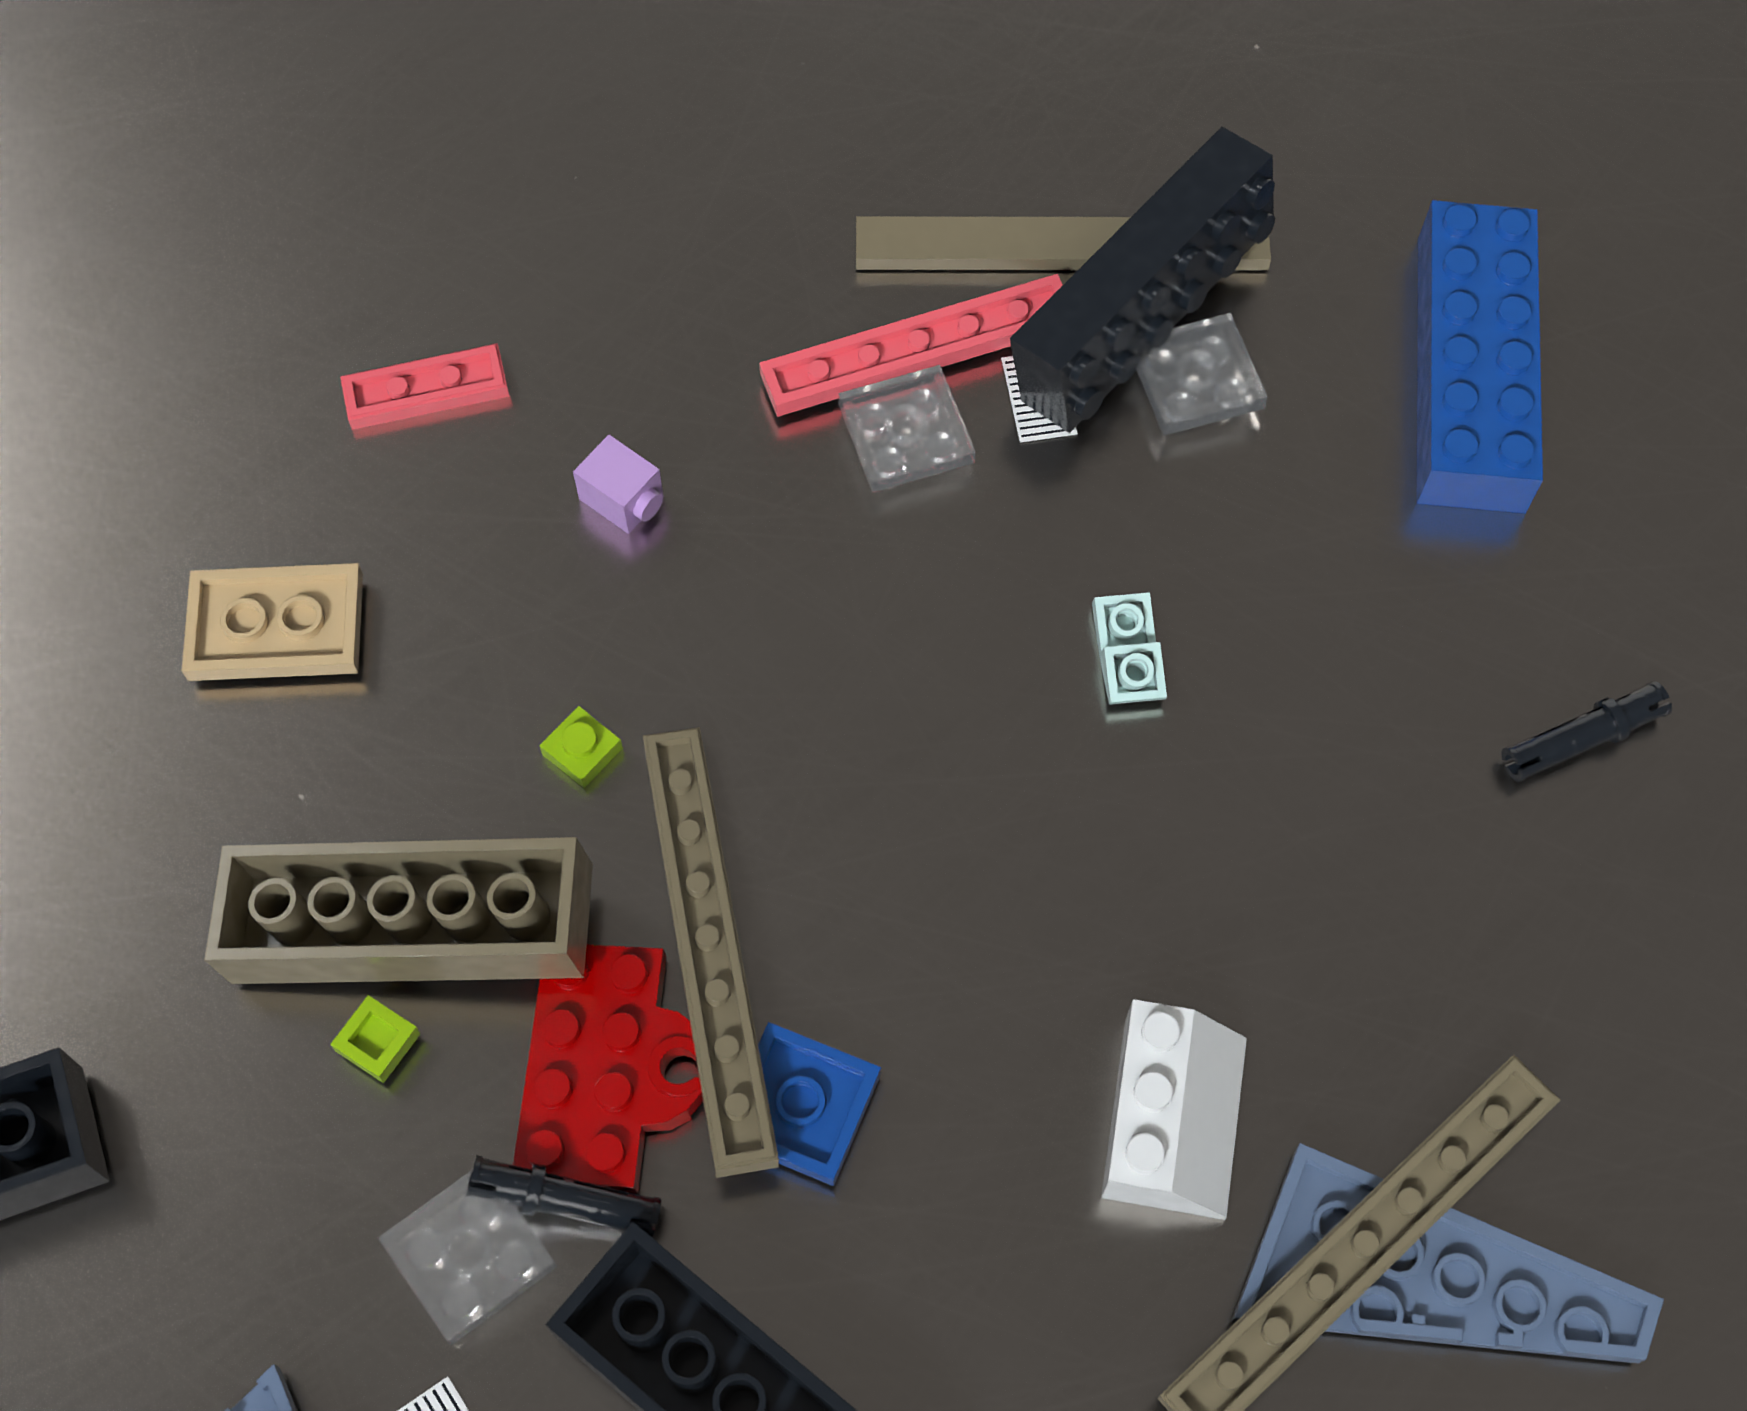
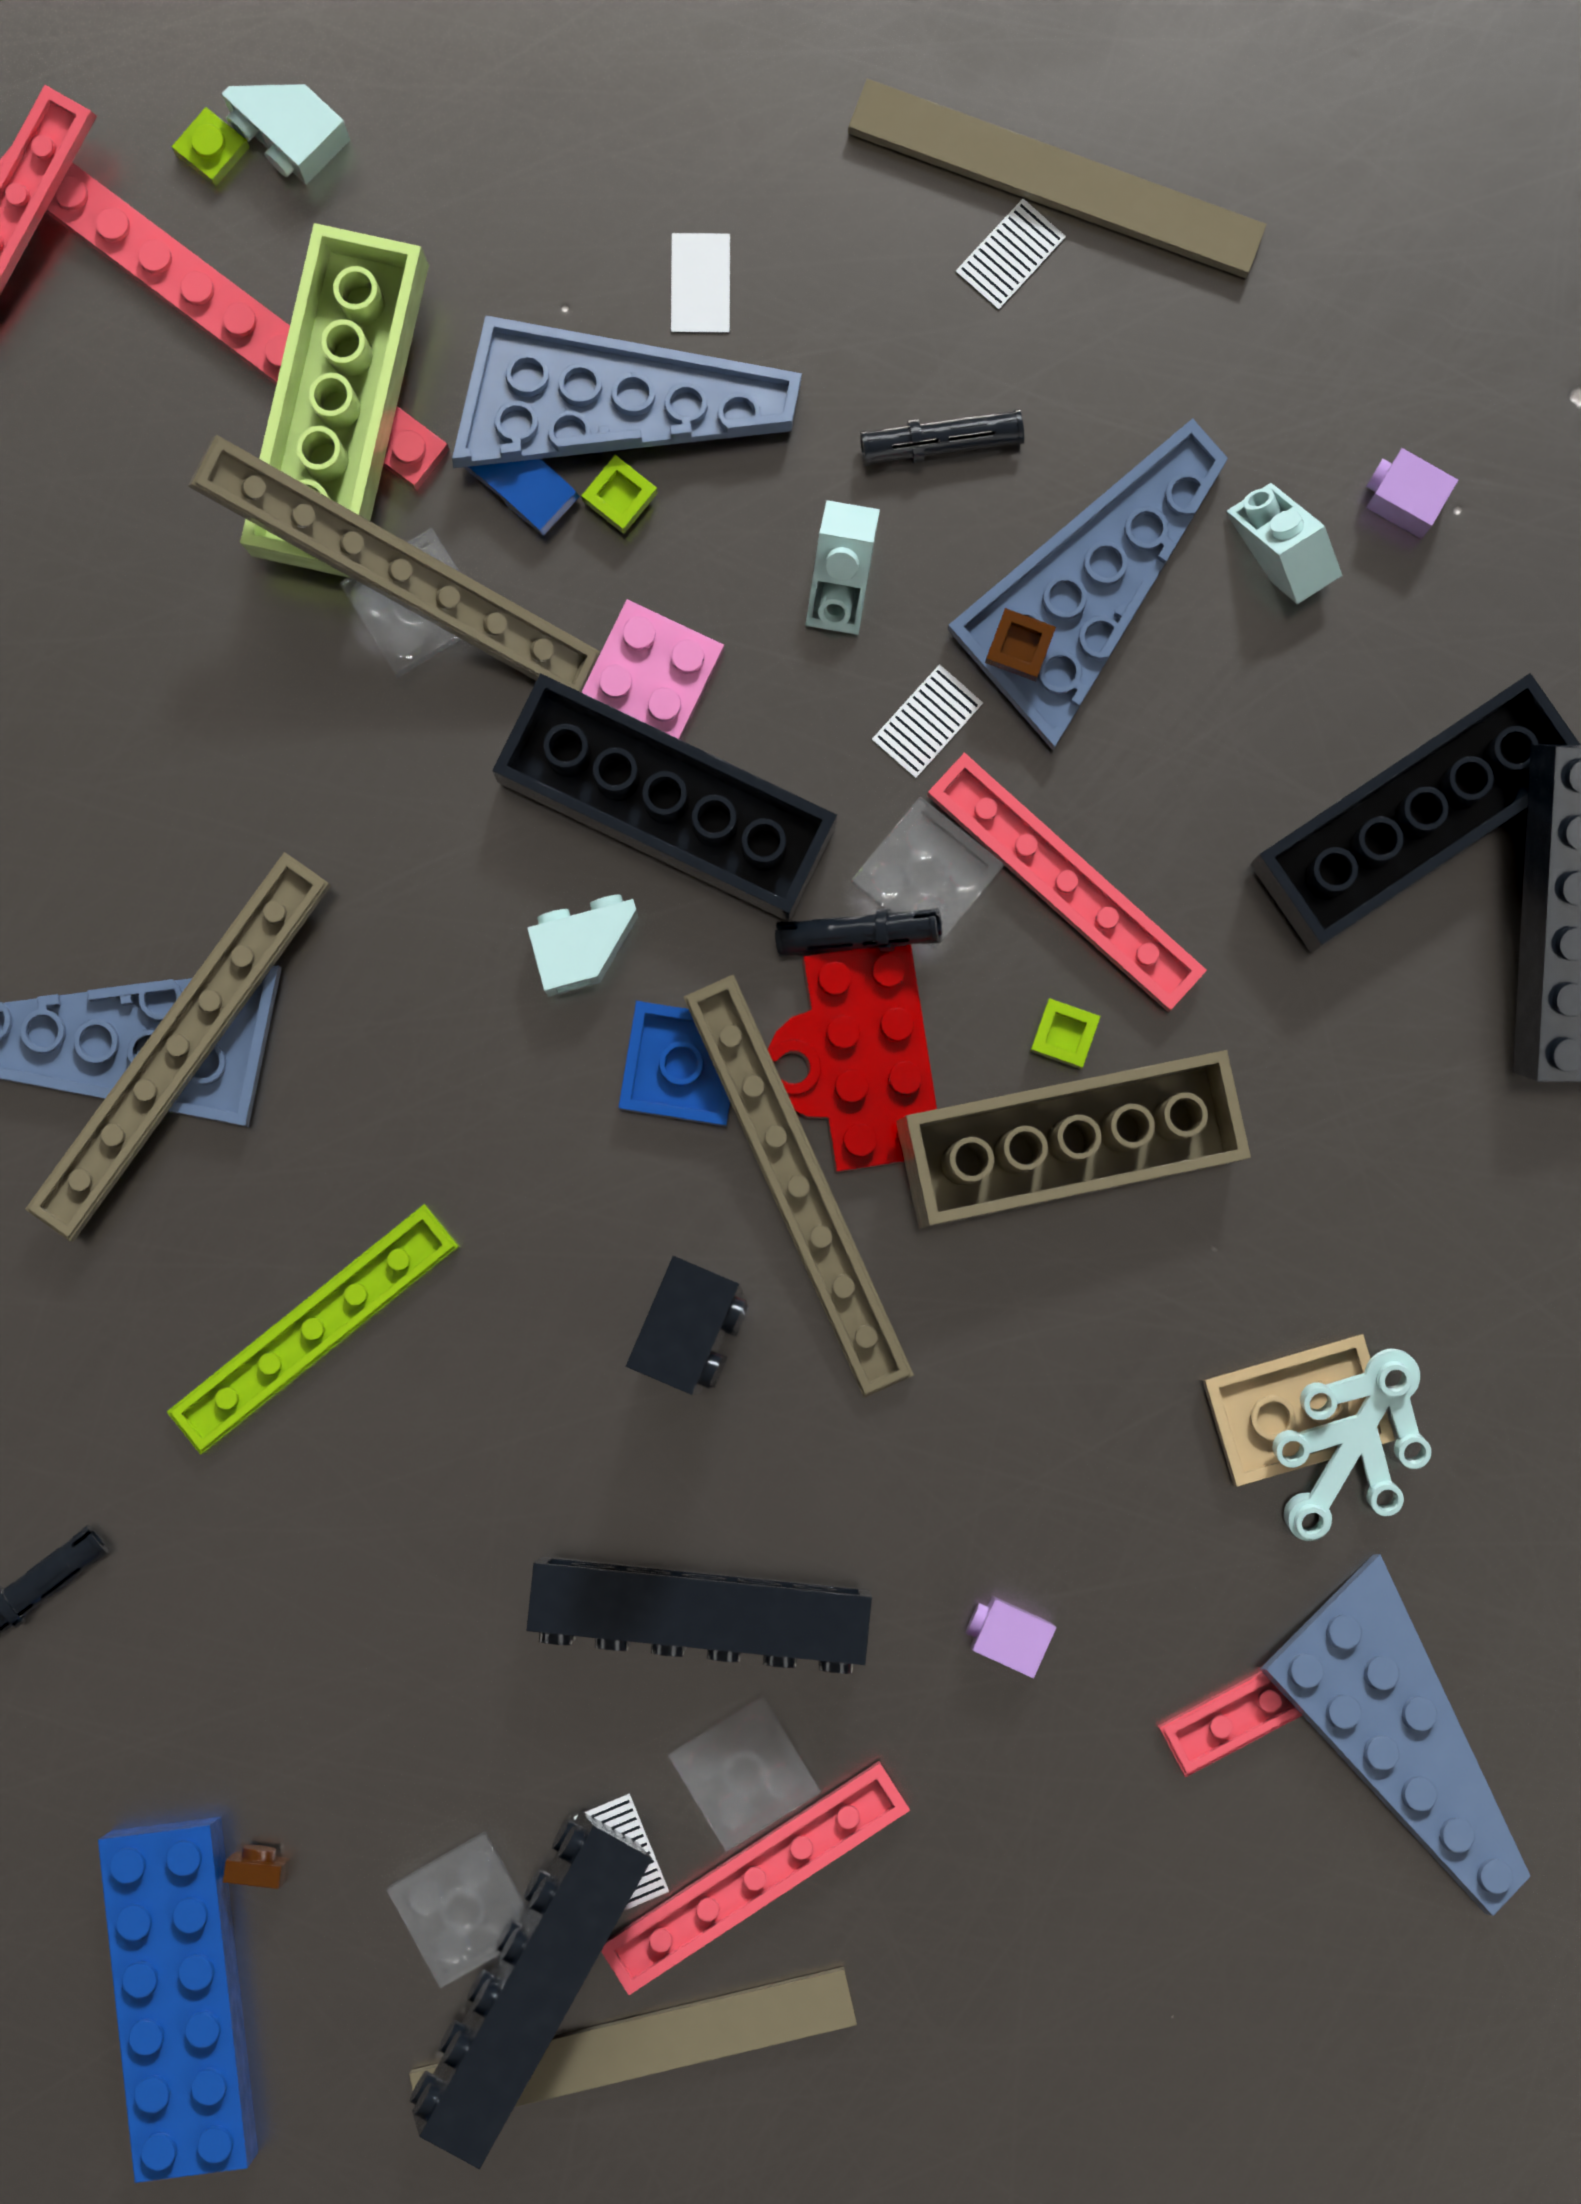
camera: 165 degrees right, 20 degrees up
lime plate [539,706,623,789] -> none
light aqua slope [1092,592,1167,705] -> none
white slope [1101,999,1247,1220] -> none
none -> lime tile [167,1204,460,1455]
none -> reddish brown plate [223,1845,290,1889]
none -> black brick [526,1557,872,1674]
none -> light aqua slope [527,894,638,997]
none -> black brick [625,1255,749,1395]
none -> coral plate [927,752,1207,1013]
none -> sand blue wing [1260,1554,1531,1916]
none -> light aqua plant [1272,1349,1432,1541]

